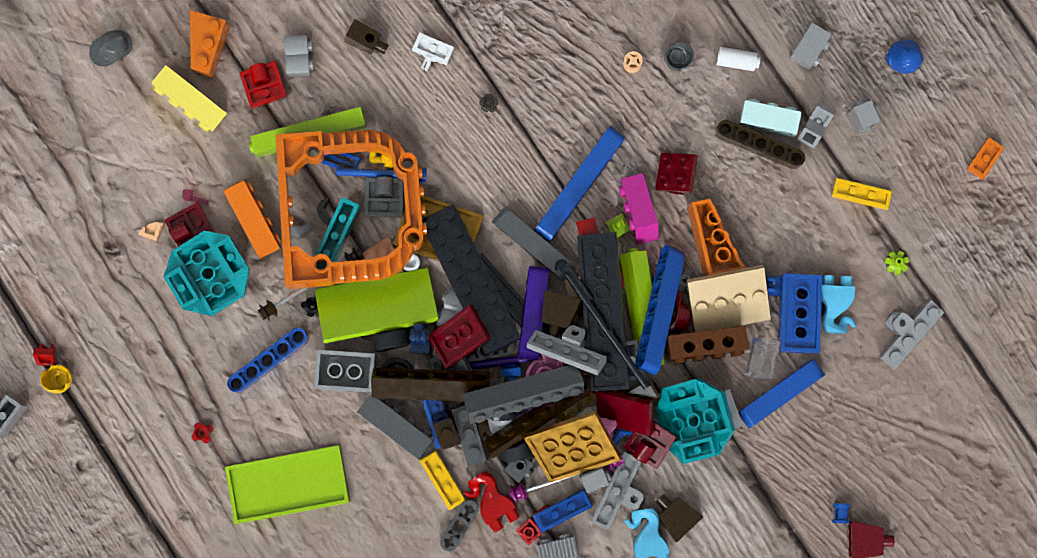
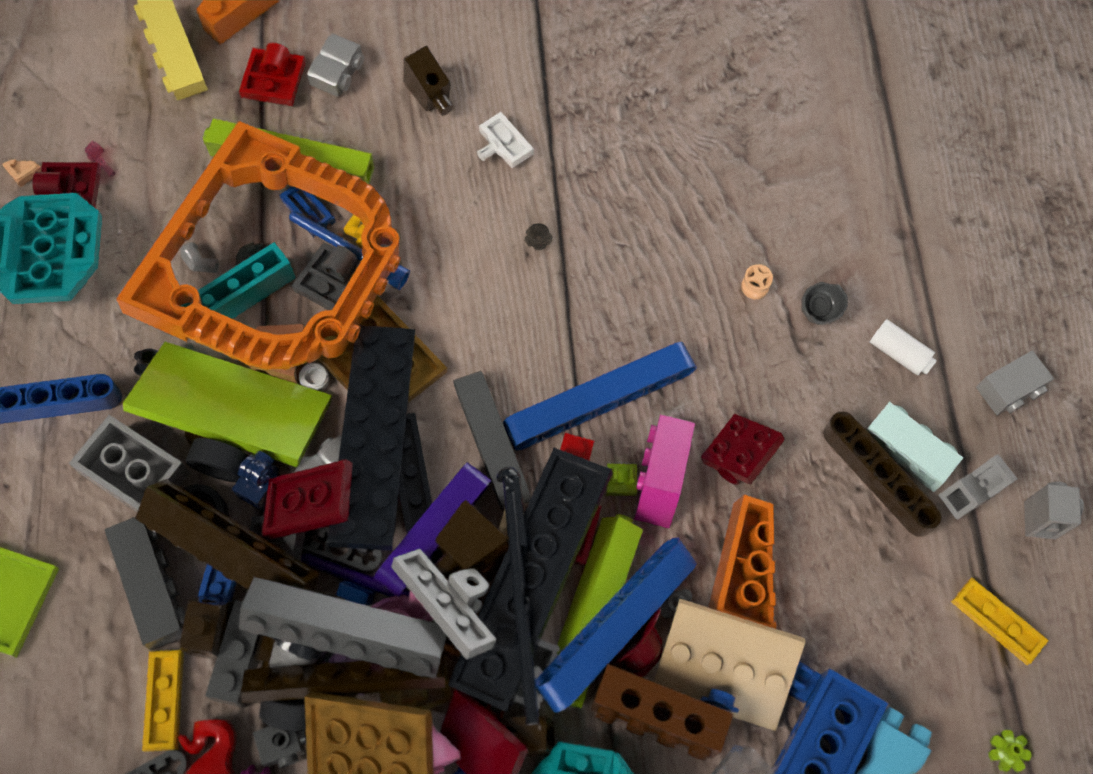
camera: 20 degrees right, 15 degrees down
orange wedge [223,179,282,259] -> none
dark brown axle [257,248,364,321] -> none
none -> blue plate [700,689,739,713]

